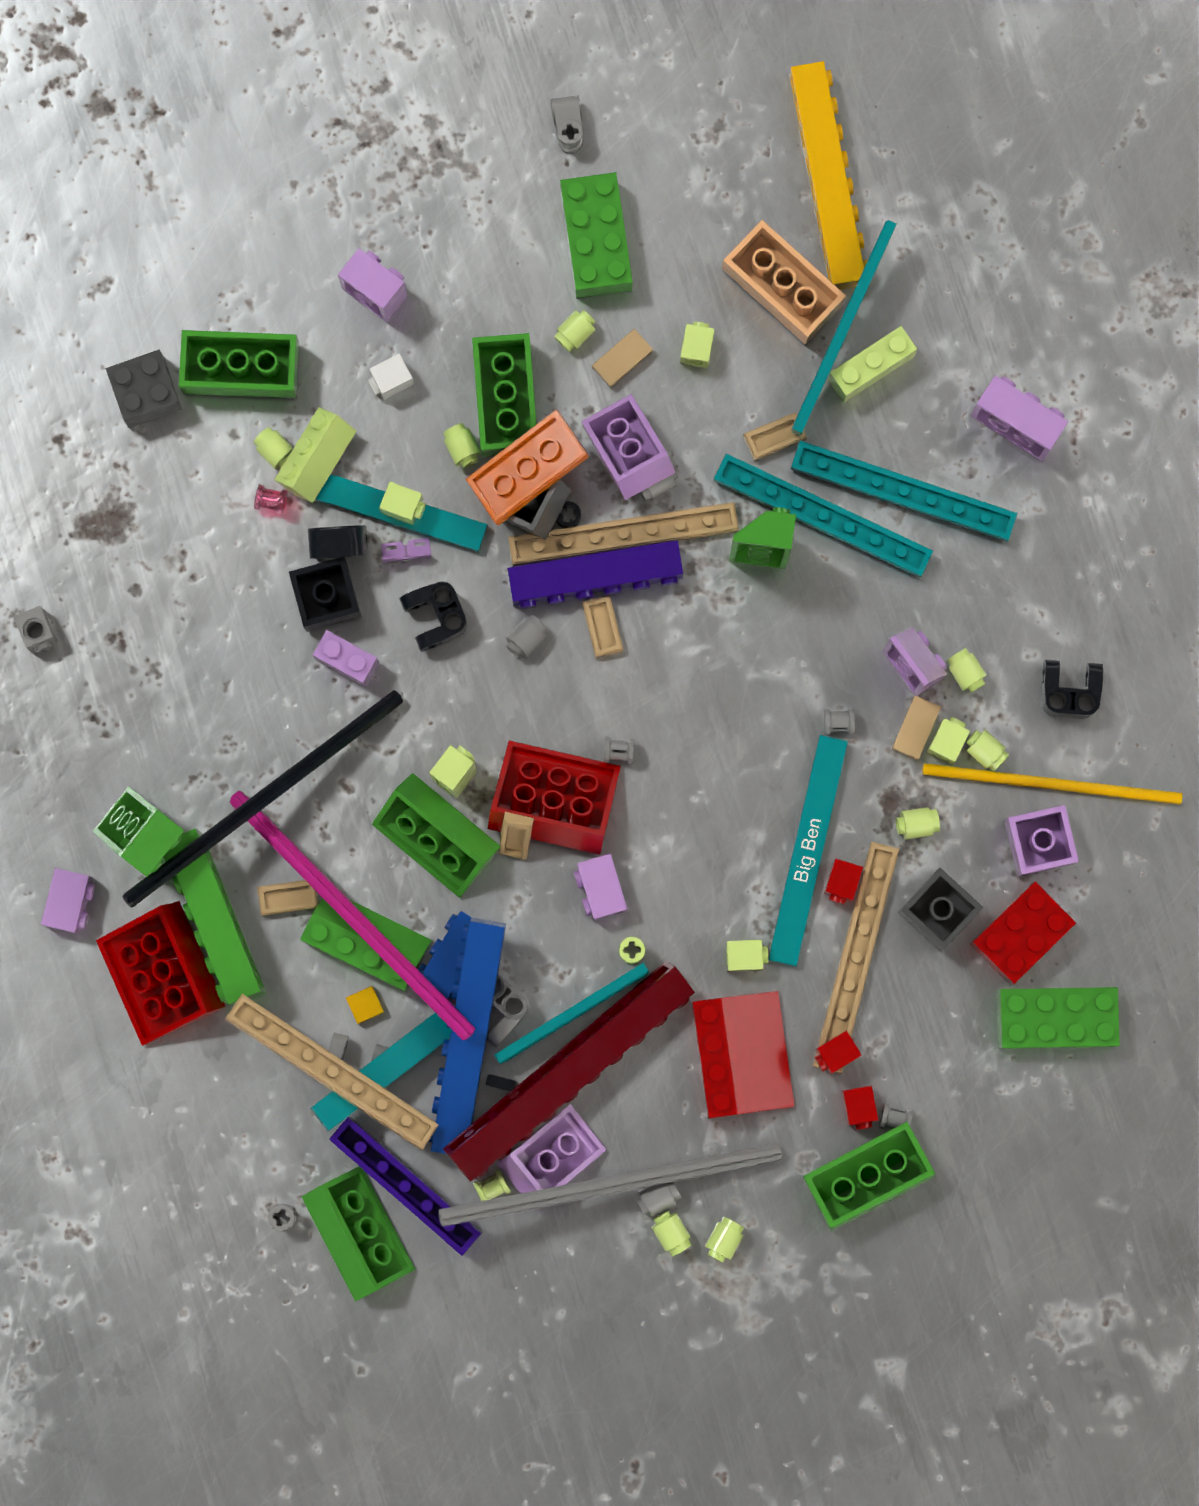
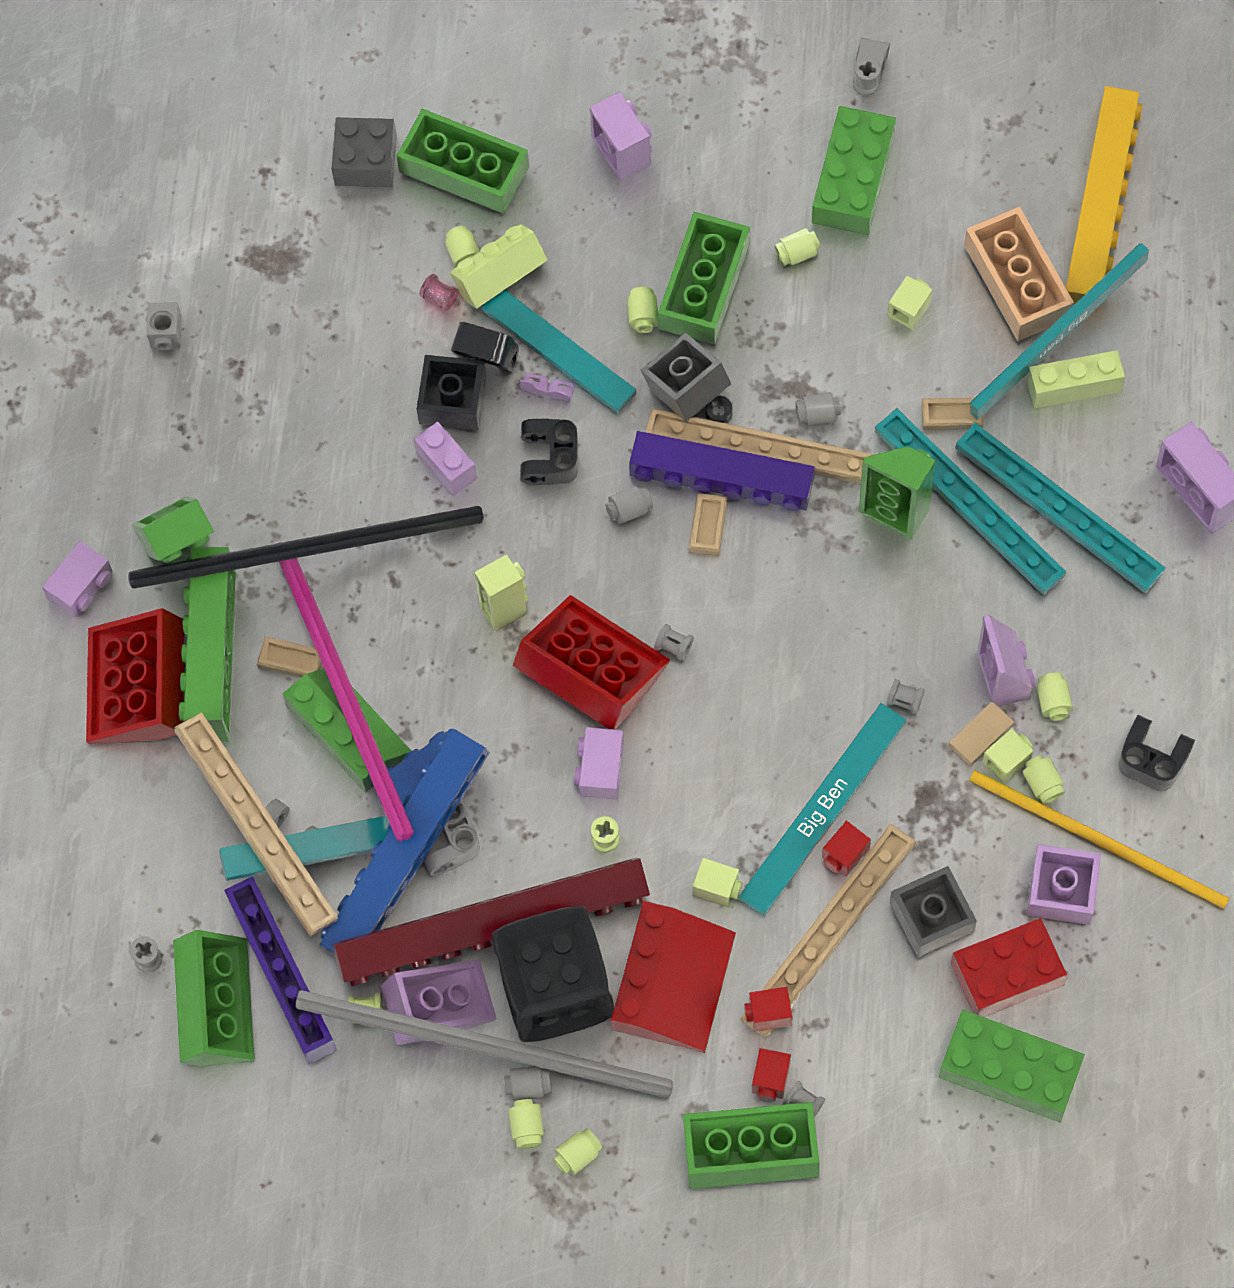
camera: 25 degrees right, 15 degrees down
yellow tile [346,986,384,1024] -> none
white brick [367,354,414,400] -> none
bright green slope [372,773,501,898] -> none
yellowish green brick [379,481,426,525] -> none
orange tile [466,410,590,526] -> none
black tile [485,1074,517,1091] -> none
teal tile [494,962,649,1064] -> none
tan tile [498,812,534,860] -> none
lavender brick [581,394,676,500] -> none
tan tile [592,329,653,389] -> none
yellowish green brick [896,807,940,840] -> none
none -> black piece [492,906,614,1042]

